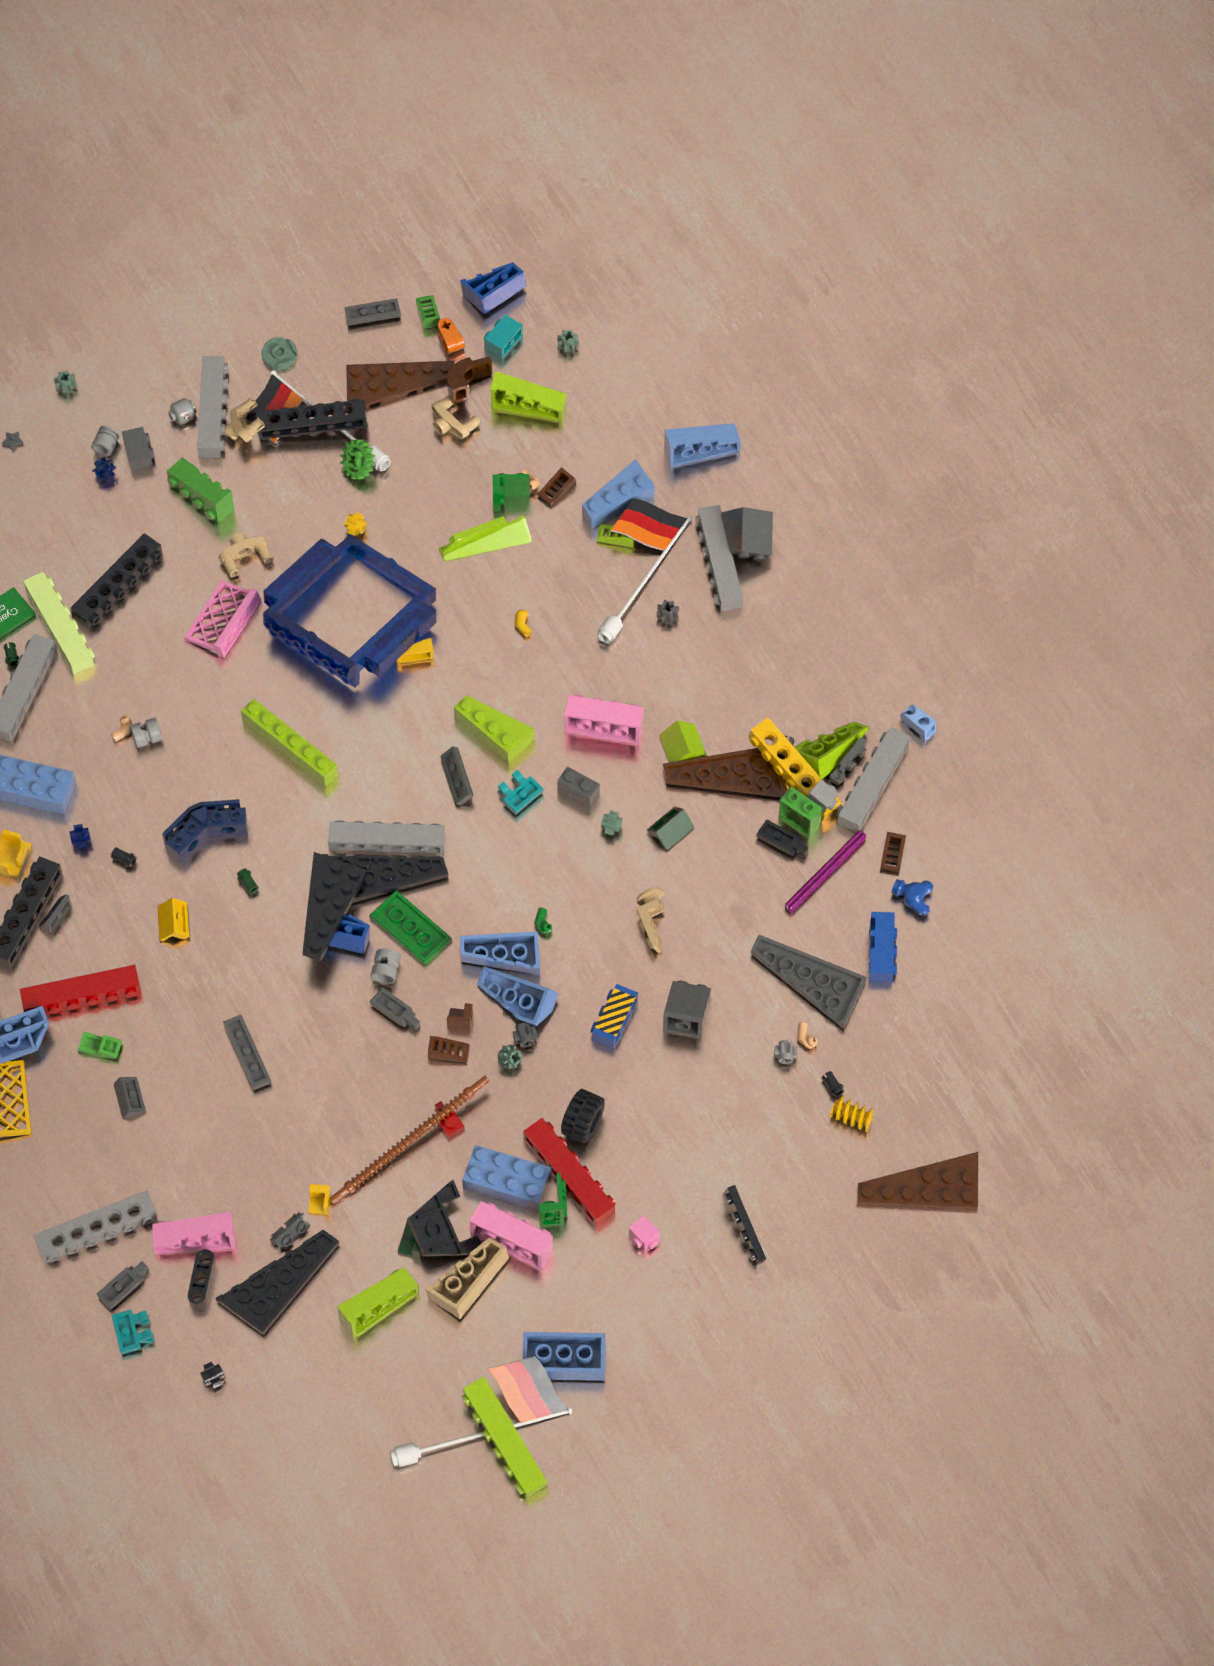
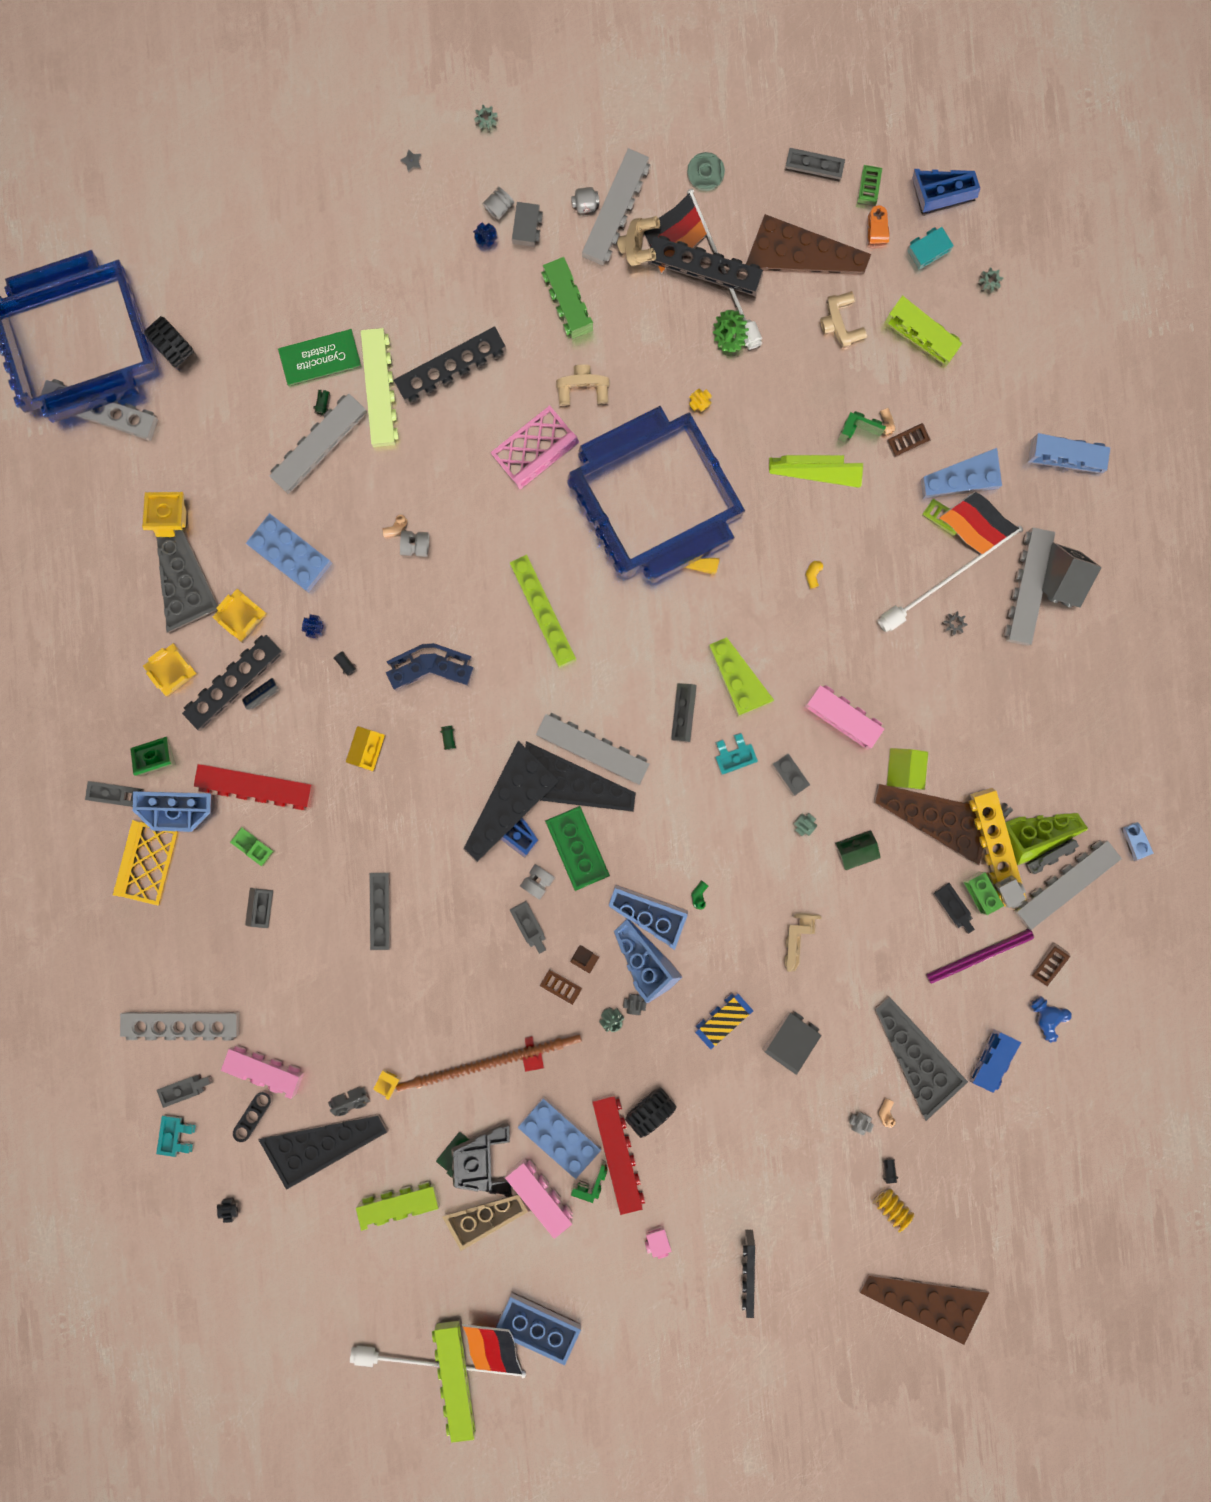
camera: 20 degrees right, 25 degrees up
reddish brown arch [447,357,492,404] -> none

